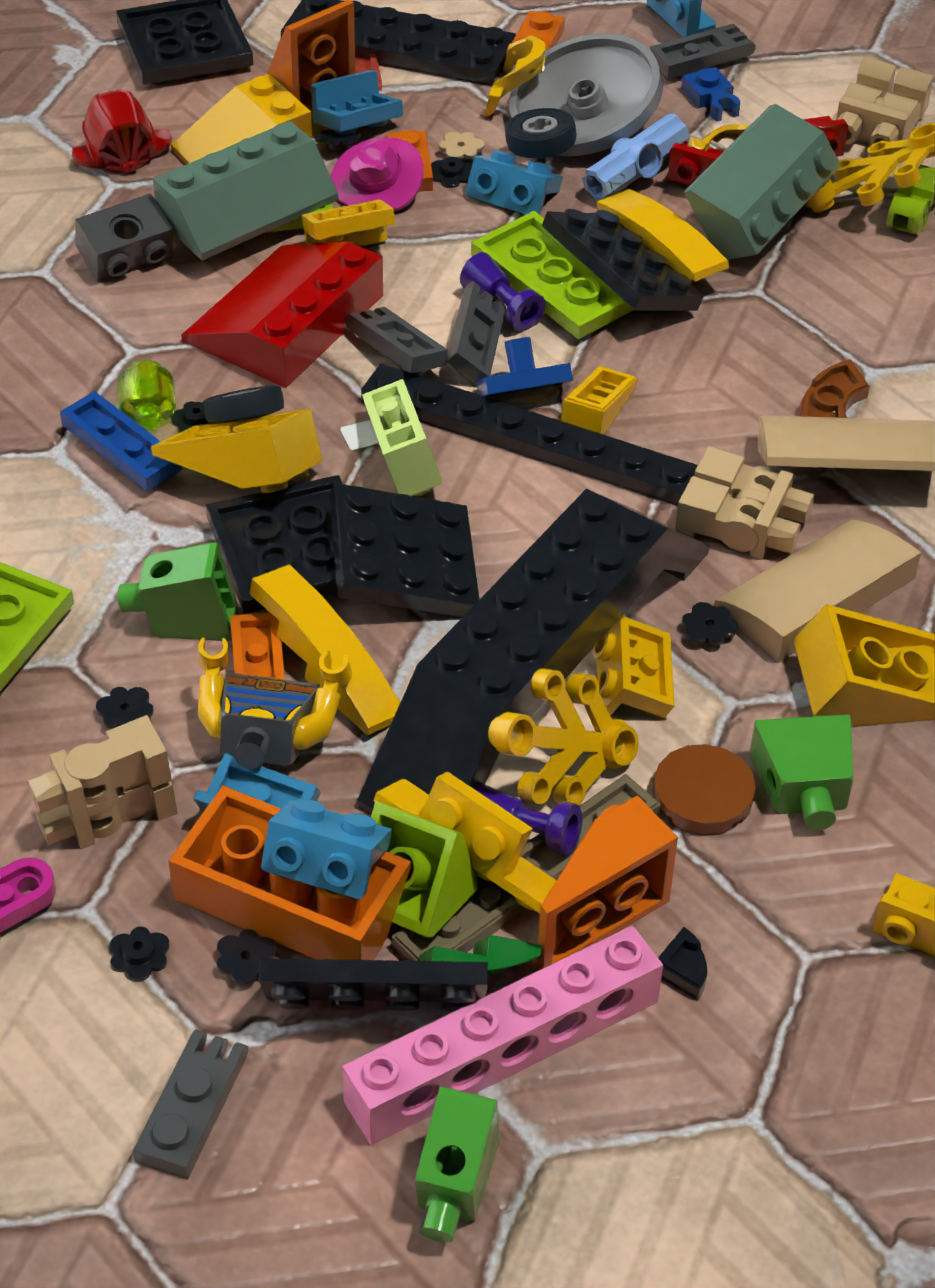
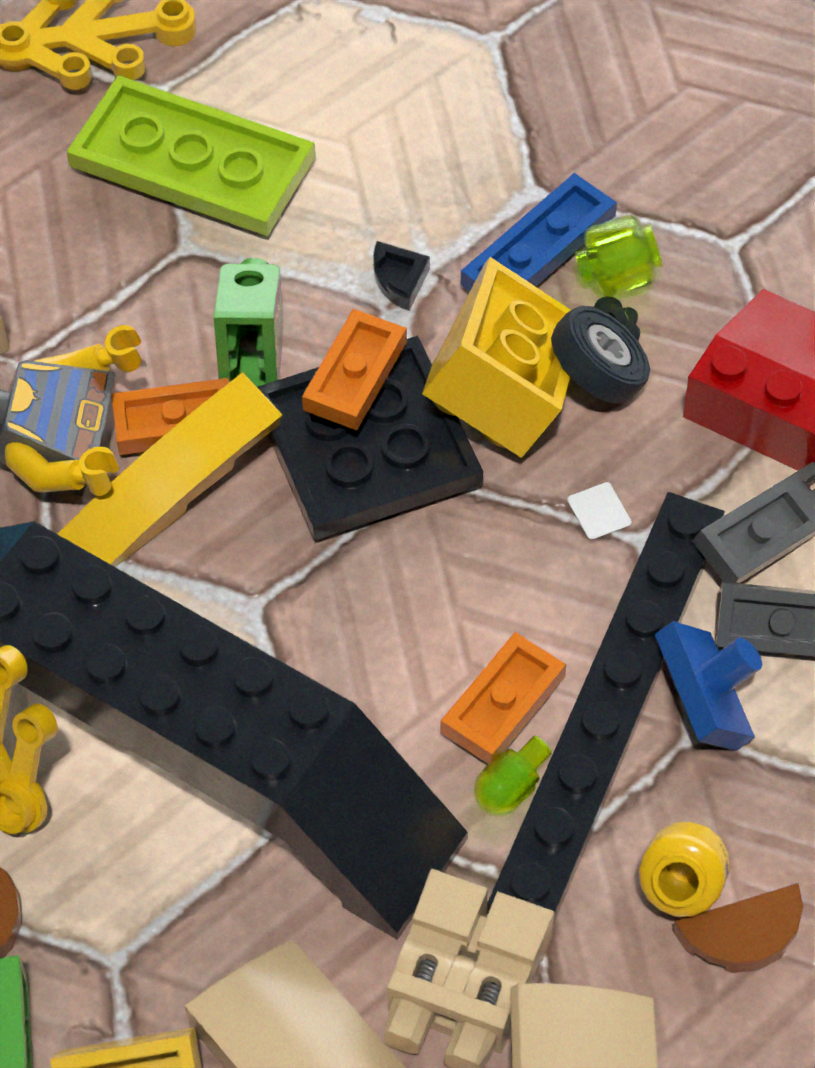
camera: 90 degrees right, 10 degrees up
black plant [96,687,154,729] -> none
black plate [329,483,480,617] -> none
yellowish green slope [362,379,443,496] -> none
yellow slope [561,366,638,435] -> none
yellow bracket [593,616,675,718] -> none
black plant [682,602,738,646] -> none
none -> orange plate [302,308,407,430]
none -> black tile [373,241,430,311]
none -> orange plate [440,632,566,766]
none -> clear neon green cylinder [474,735,552,815]
none -> yellow head [639,822,730,917]
none -> dark orange tile [673,883,803,973]

